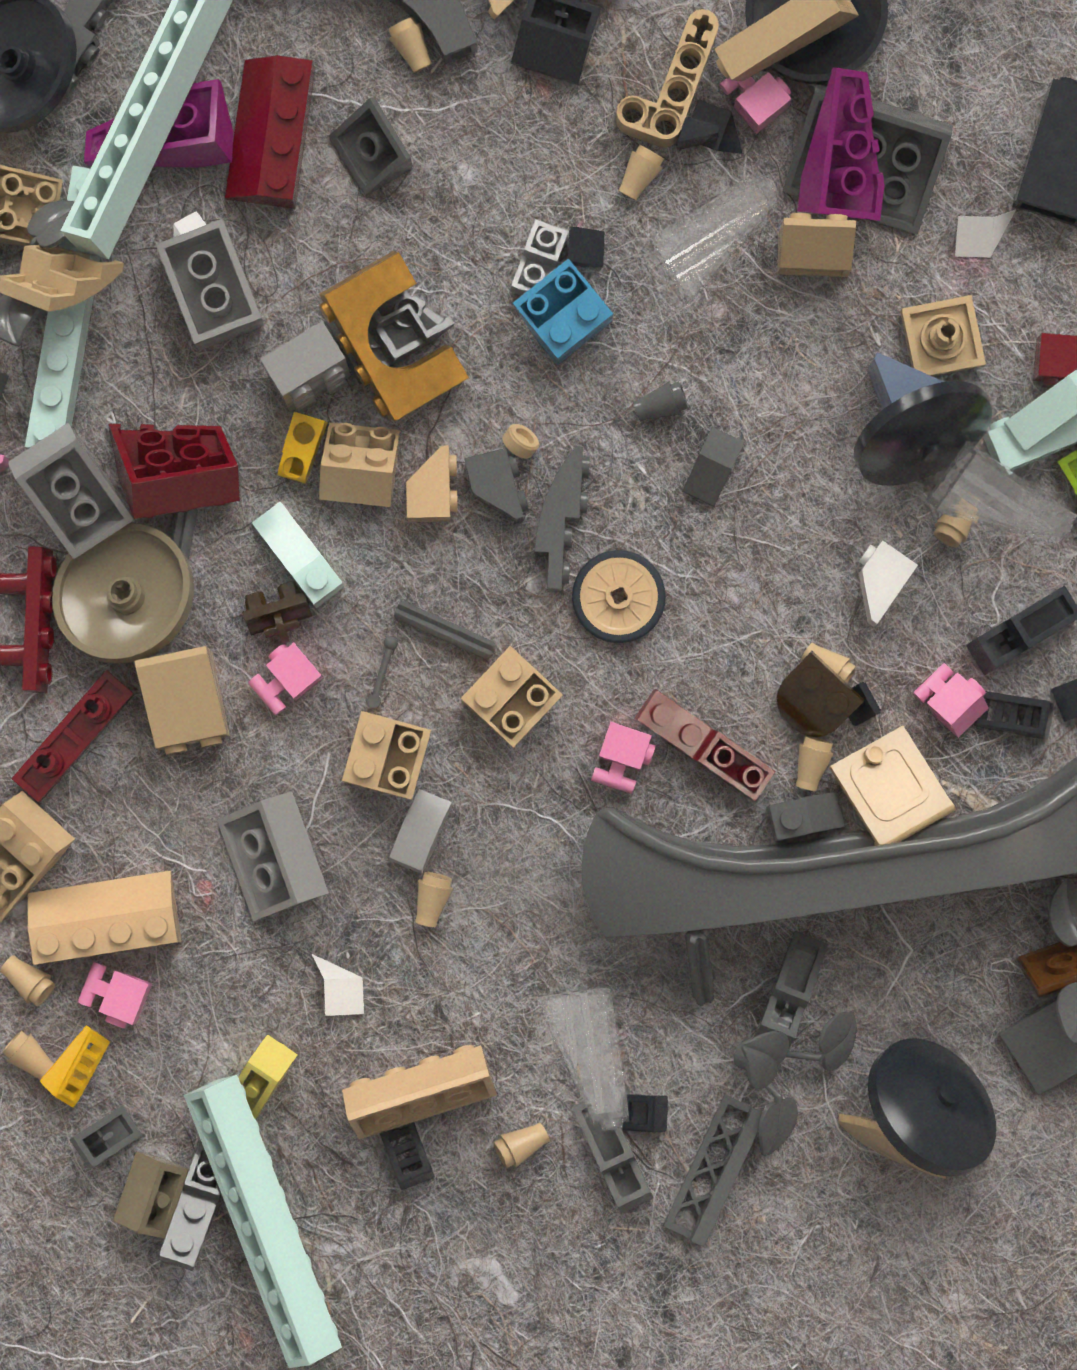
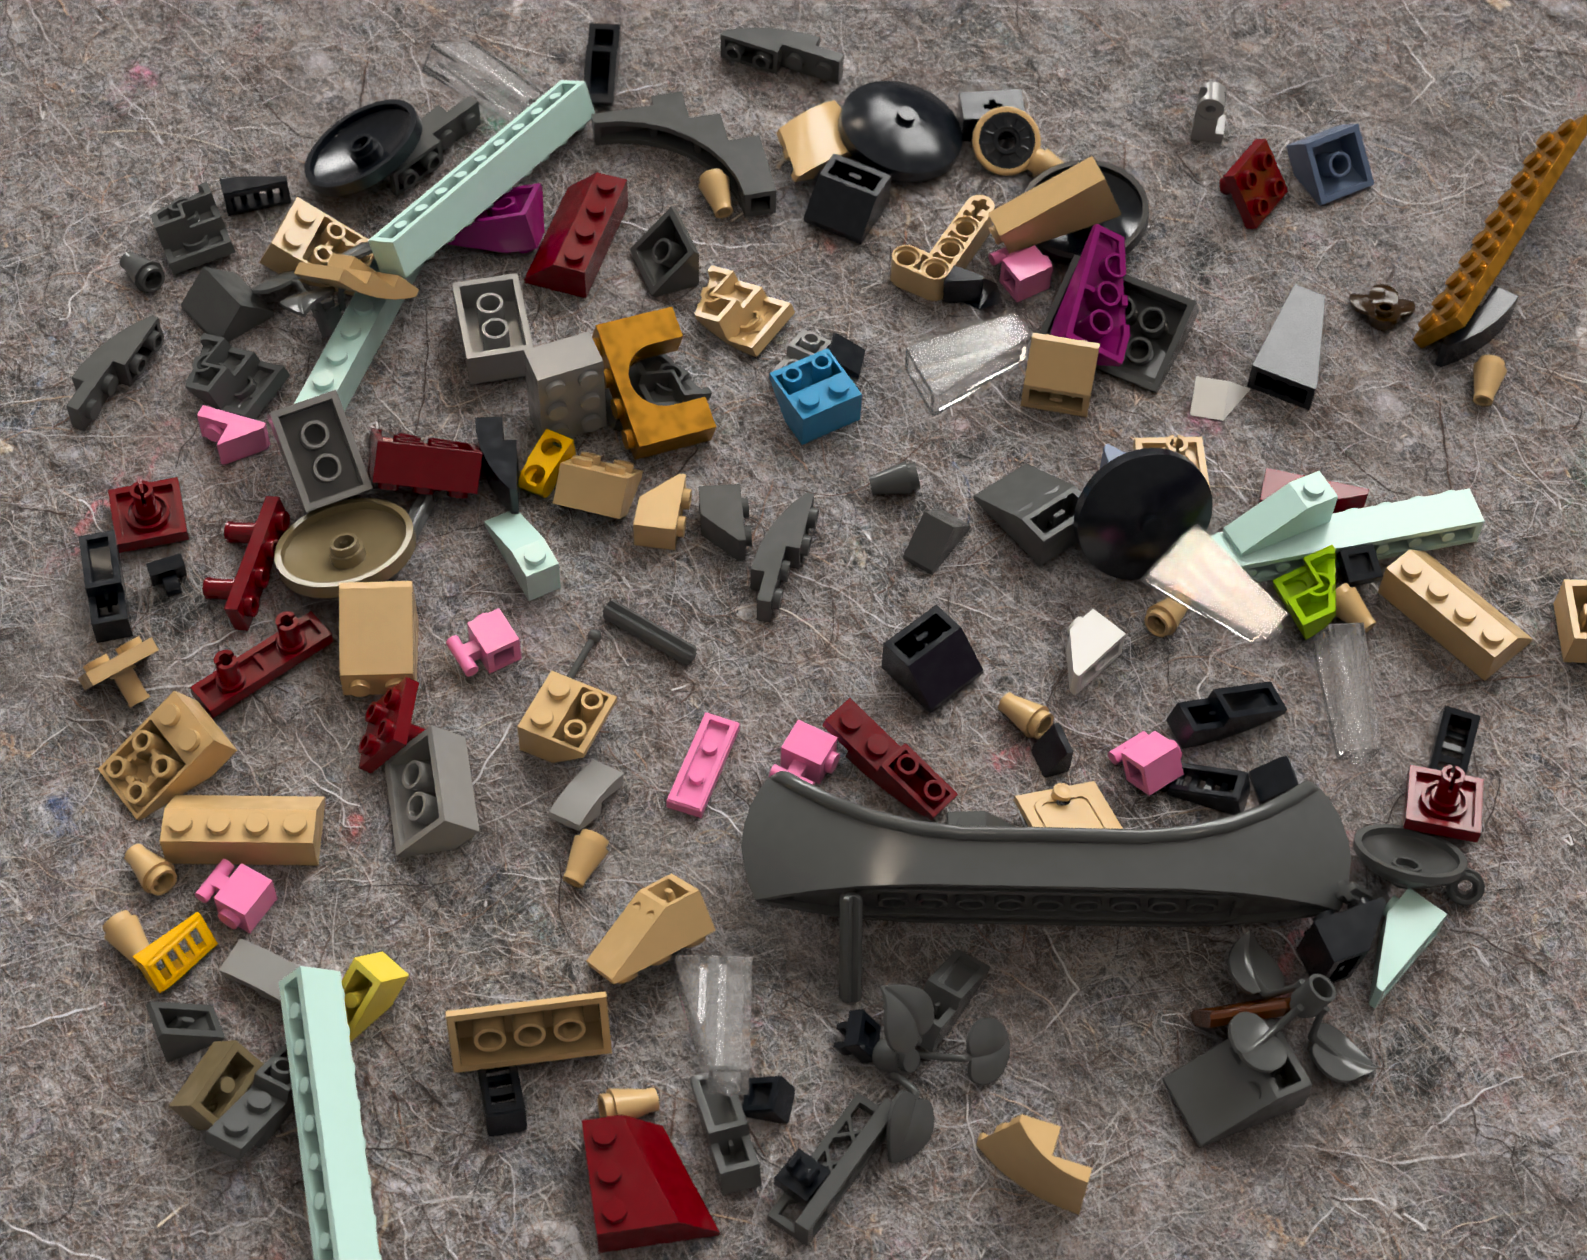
camera: 10 degrees right, 30 degrees down
dark brown hips [242,581,312,644] -> none
white sticker [312,954,364,1016] -> none
tan slope [461,646,563,748] -> none
tan tile [502,424,539,459] -> none
tan wheel [572,550,666,643] -> none
tan cone [618,145,664,201] -> none
dark brown slope [777,650,864,737] -> none
tan cone [796,736,834,791] -> none
black dish [868,1038,996,1177] -> none
none -> light grey slope [219,938,299,1004]
none -> dark red plate [358,677,425,773]
none -> black slope [475,416,519,514]
none -> dark red wedge [582,1115,720,1253]
none -> tan slope [586,874,716,984]
none -> bright pink tile [666,712,740,818]
none -> tan slope [695,265,795,357]
none -> black tile [774,1148,831,1207]
none -> black tile [834,1009,881,1063]
none -> black slope [881,605,983,713]
none -> dark grey slope [973,463,1081,566]

